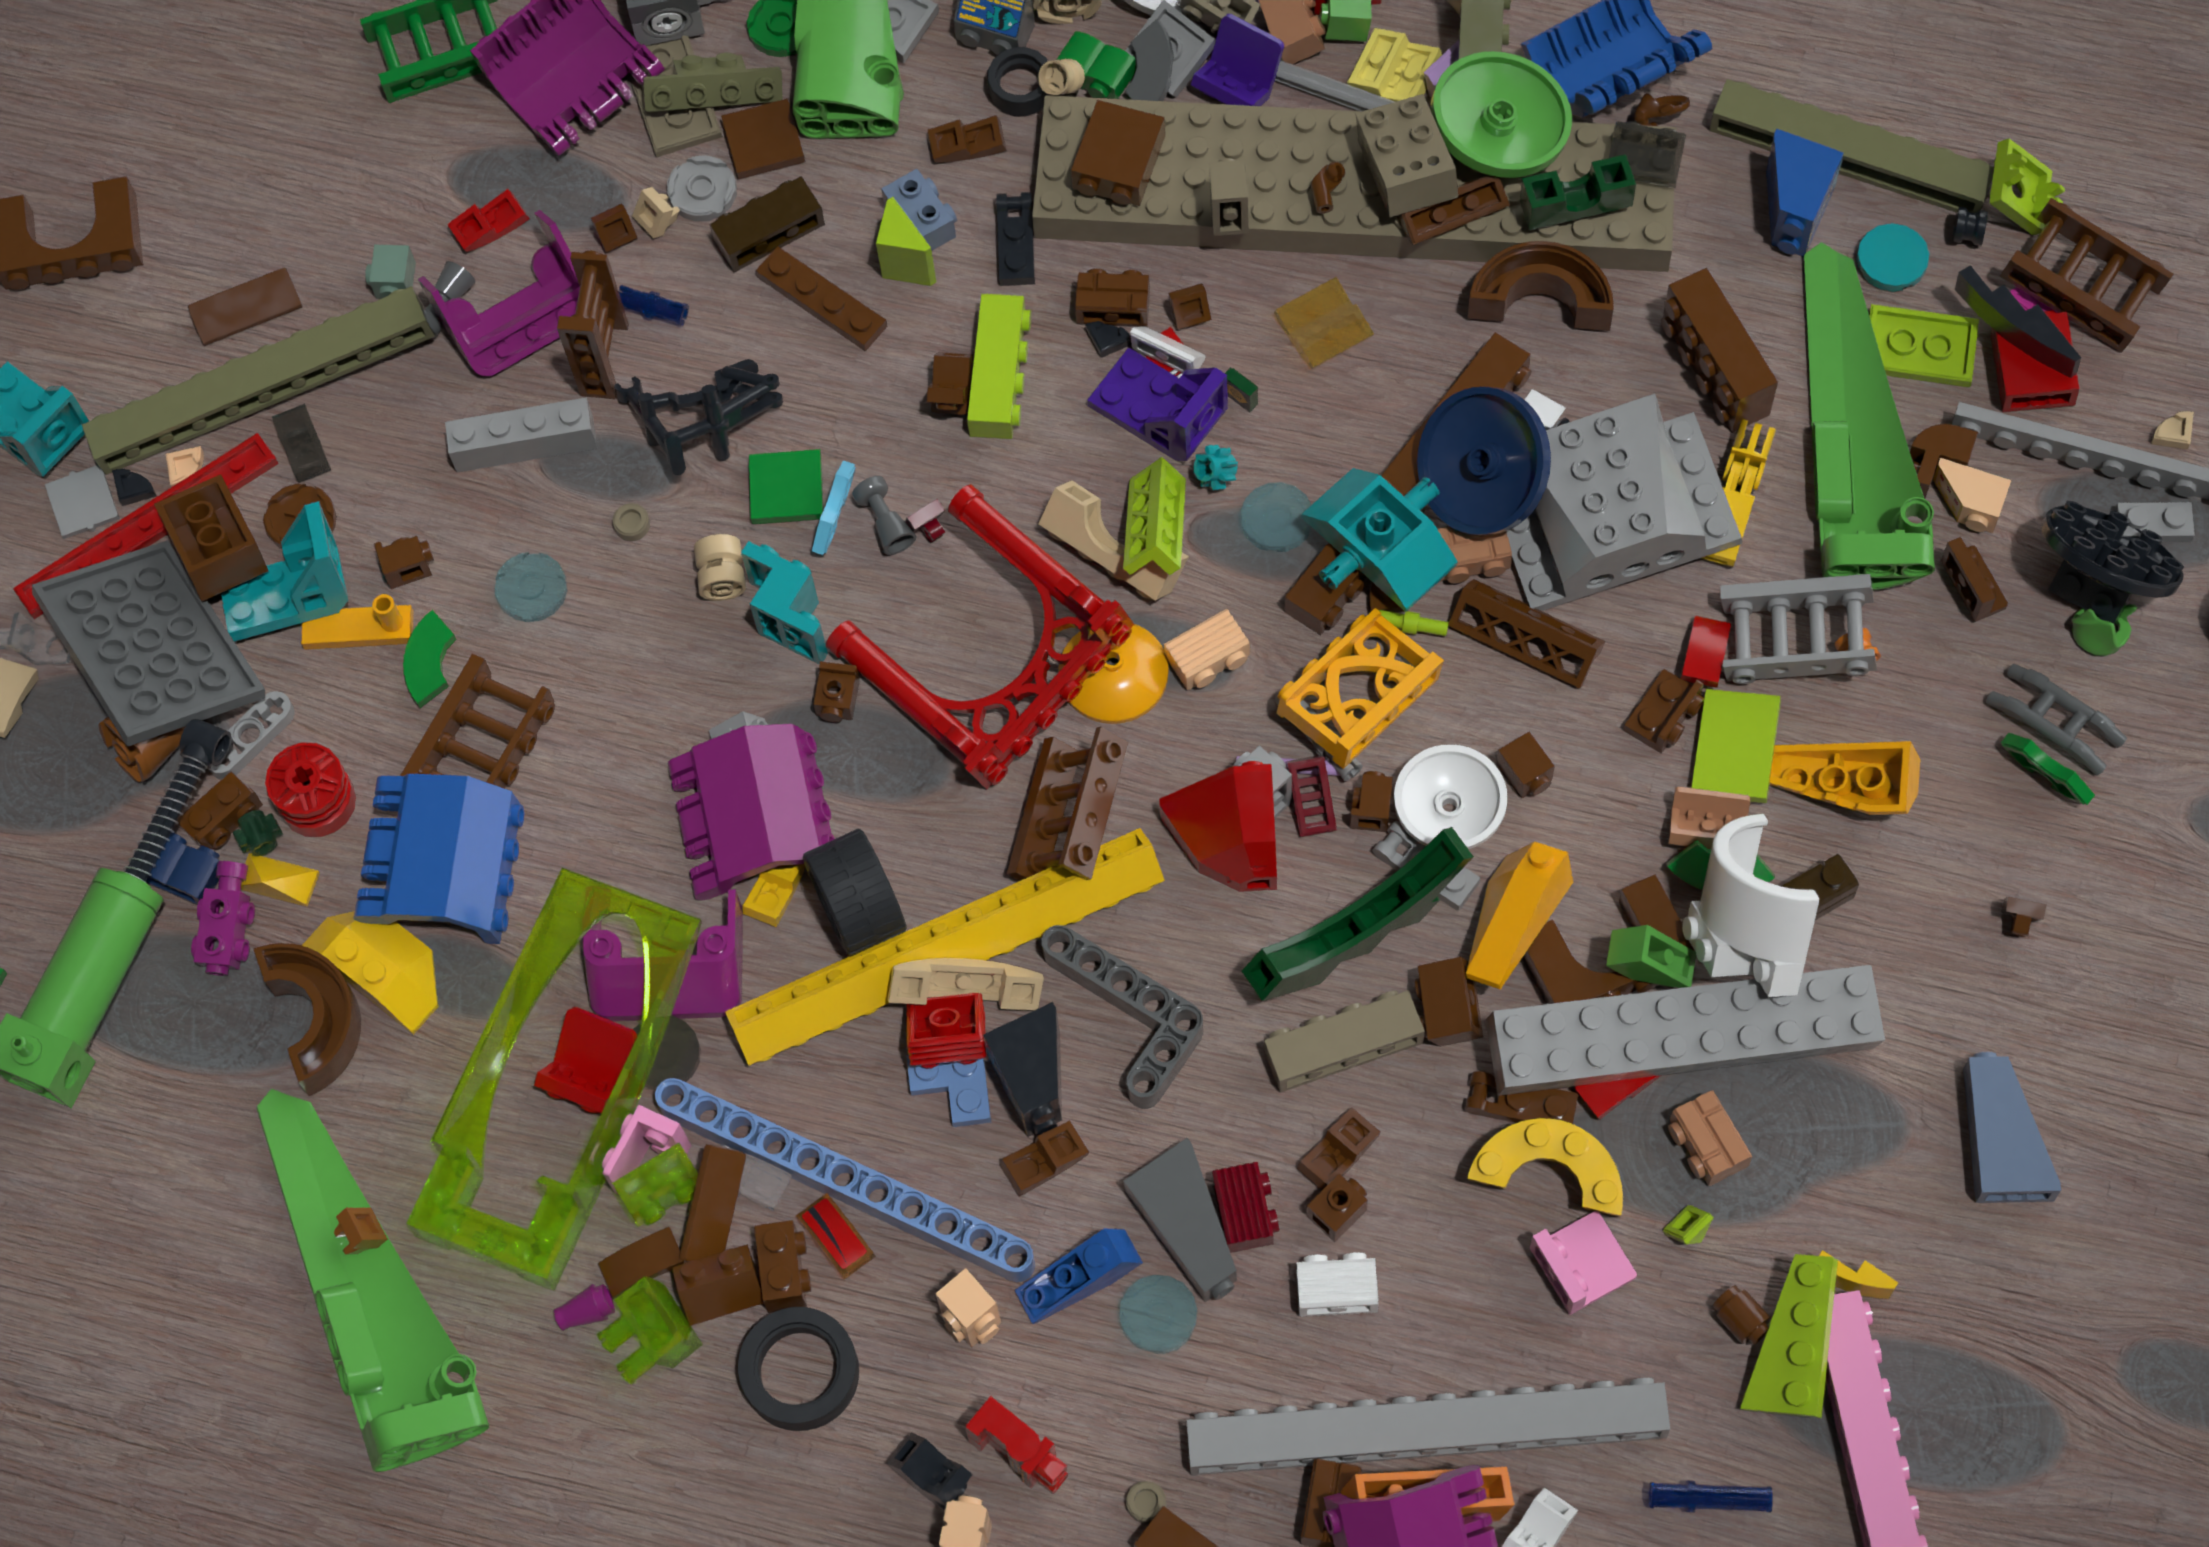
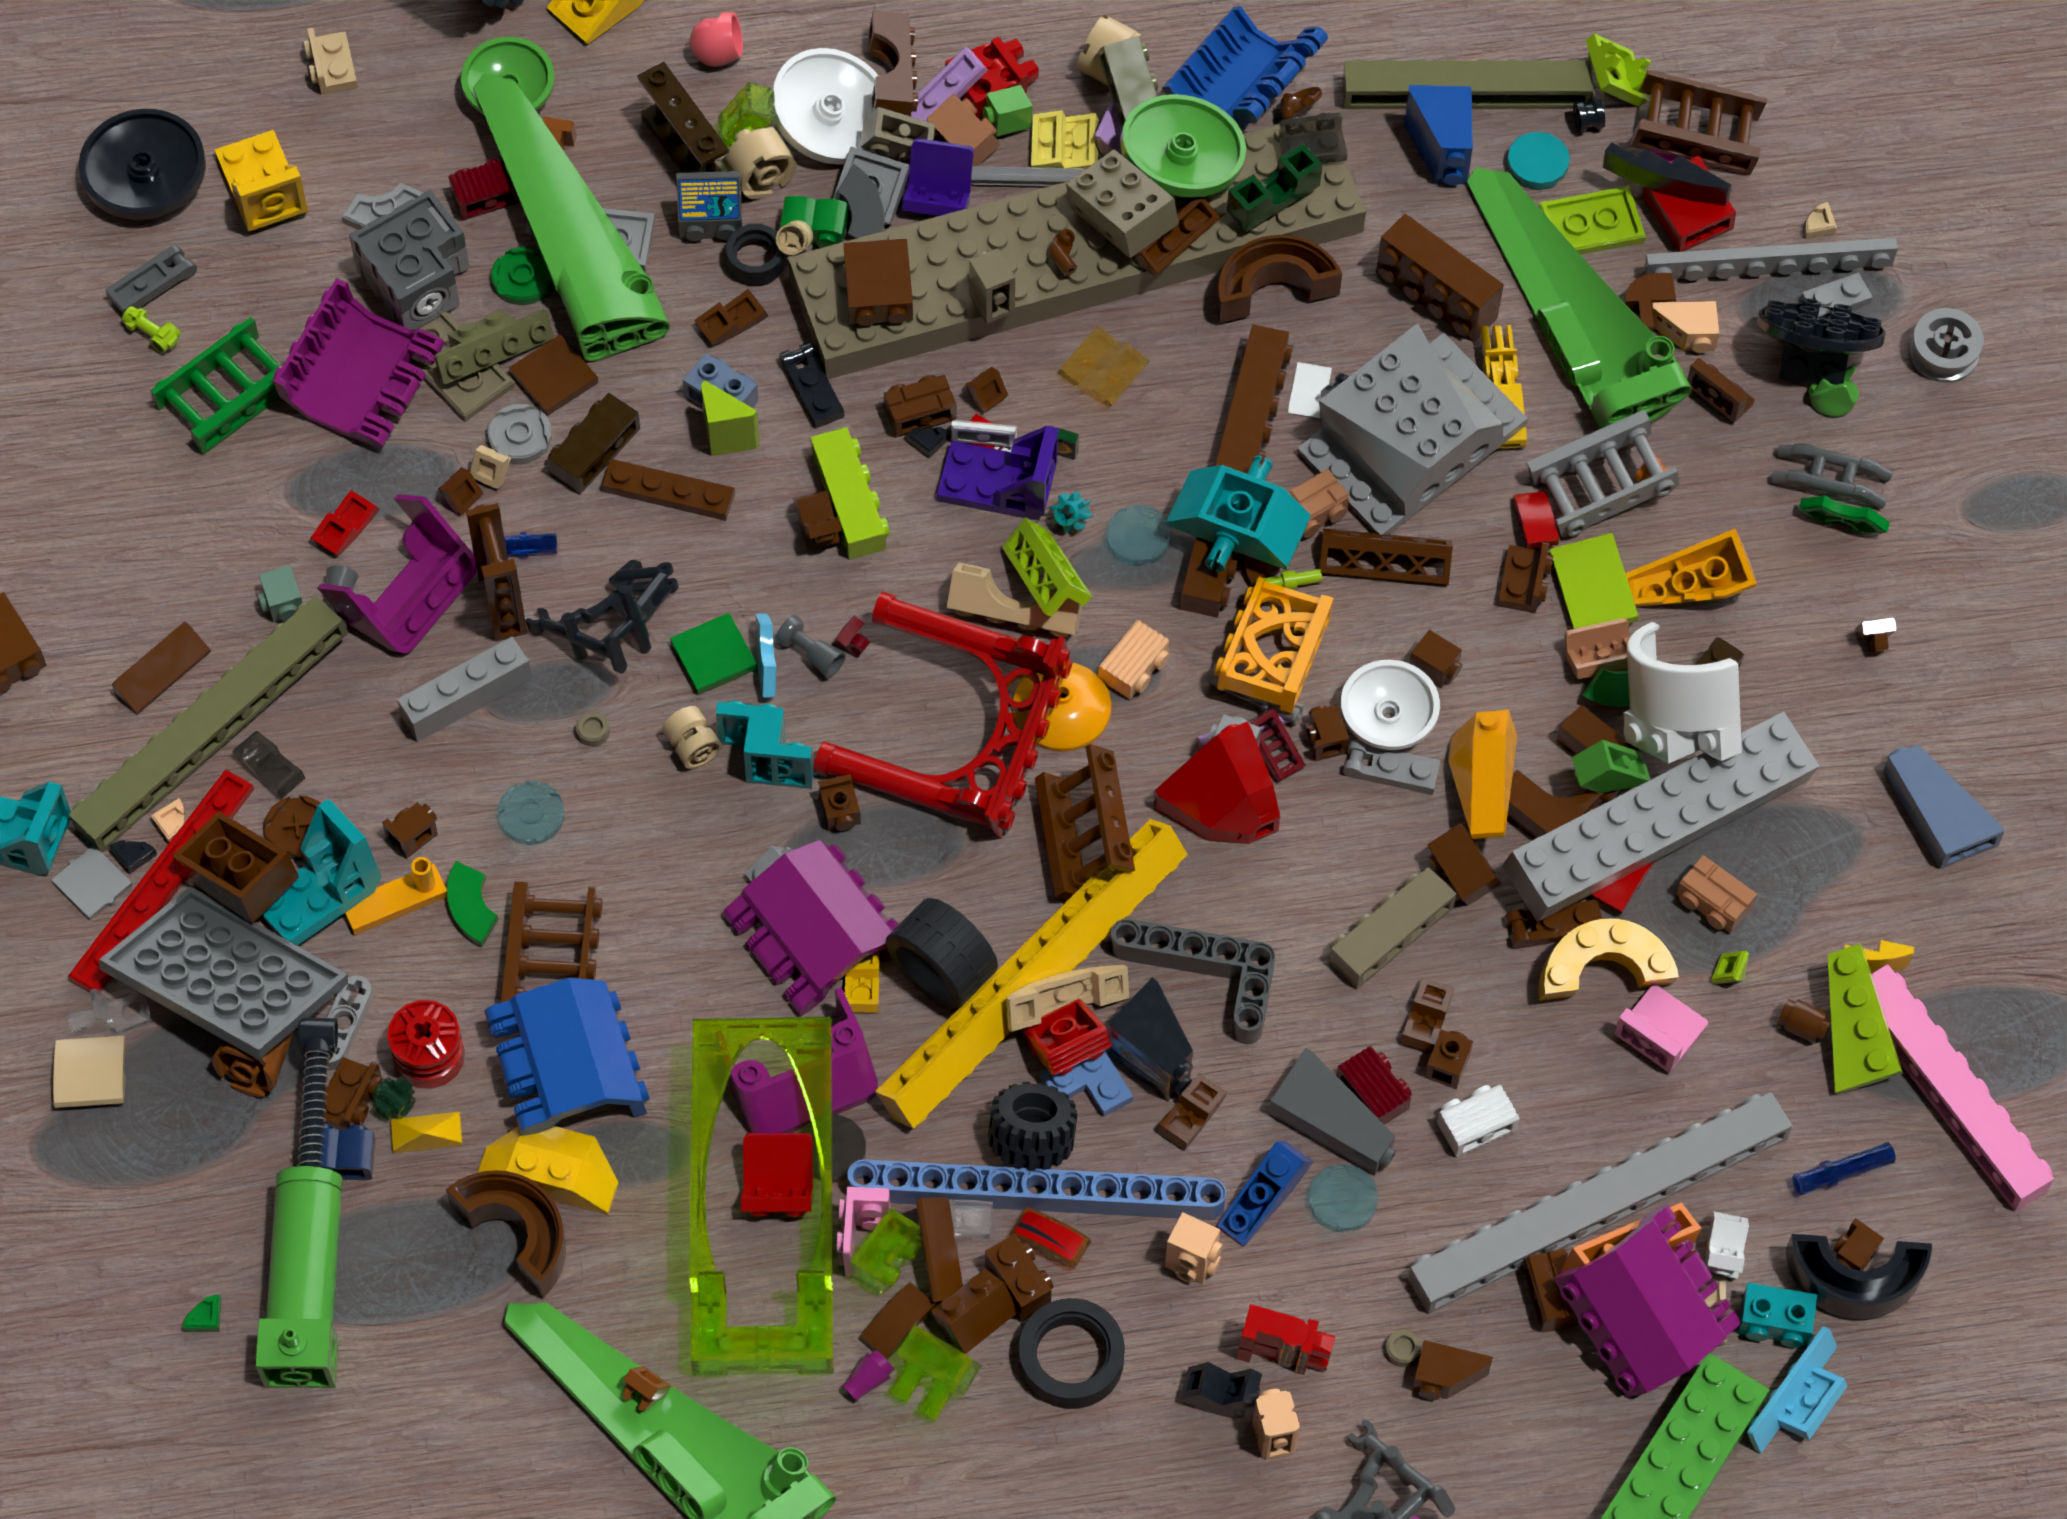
camera: 30 degrees left, 5 degrees down
magenta brick [191,861,255,976] -> none
dark green arch [1242,827,1474,1001] -> none
dark blue dish [1417,387,1551,535] -> none
none -> black tyre [988,1082,1078,1171]

